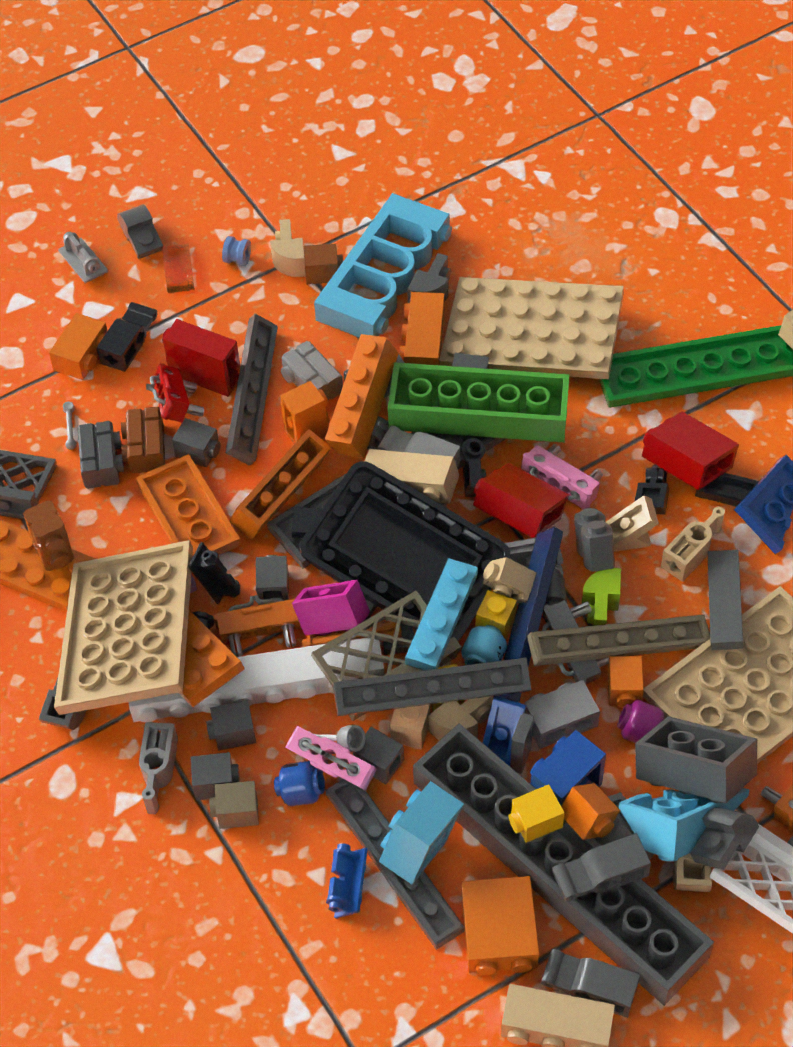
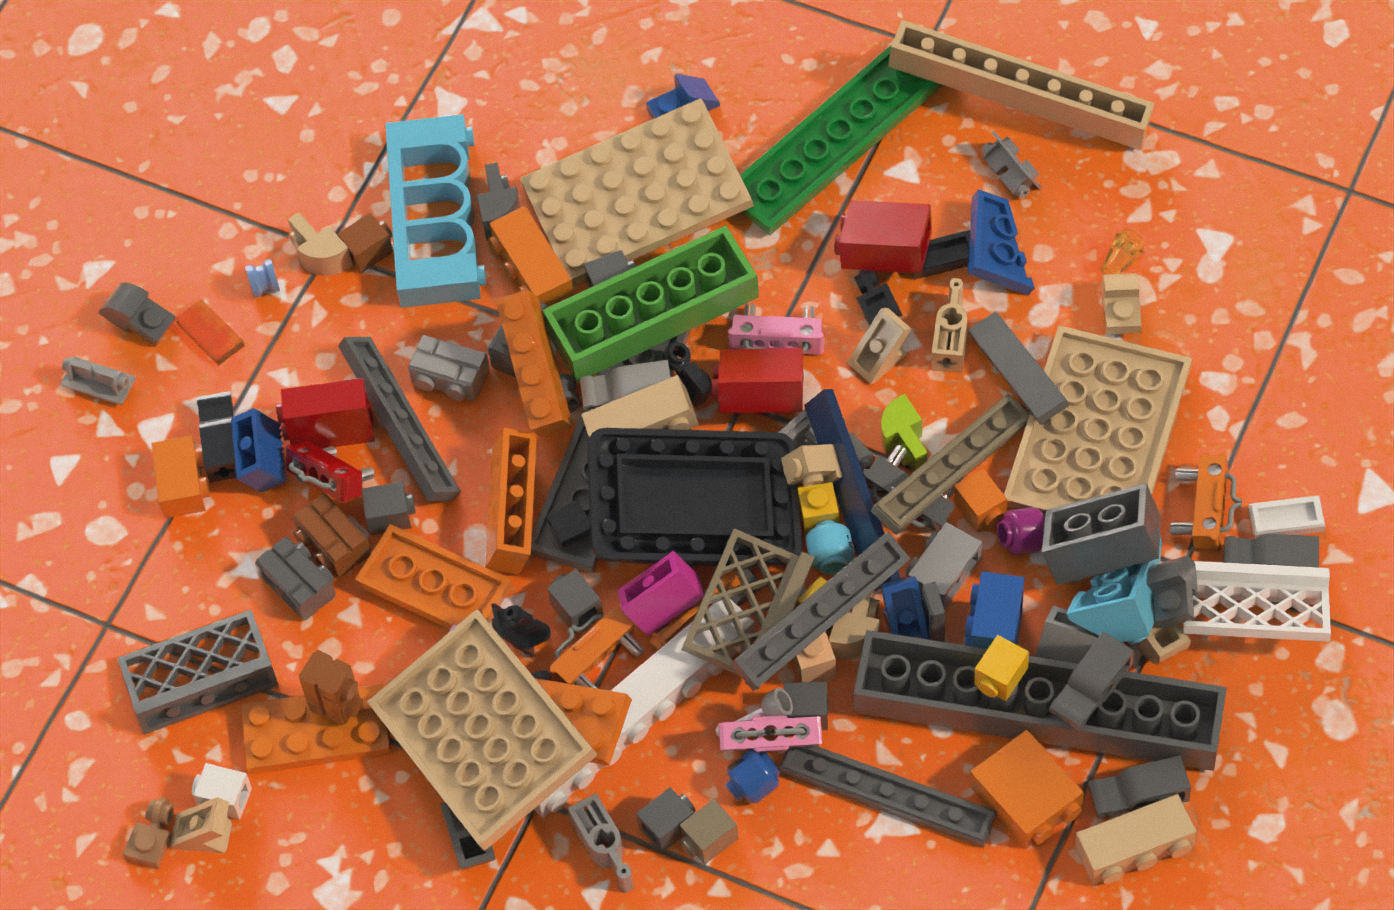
camera: 30 degrees left, 5 degrees up
light grey hinge [62,401,77,450] -> none
dark grey brick [206,700,256,751] -> none
orange brick [280,380,330,444] -> none
blue hinge [326,843,368,919] -> none
medium azure brick [379,781,464,885] -> none
medium azure plate [405,558,478,671] -> none
orange brick [561,783,621,840] -> none
dark grey brick [574,508,615,572] -> none
none -> blue brick [231,408,287,492]
none -> blue slope [646,74,720,119]

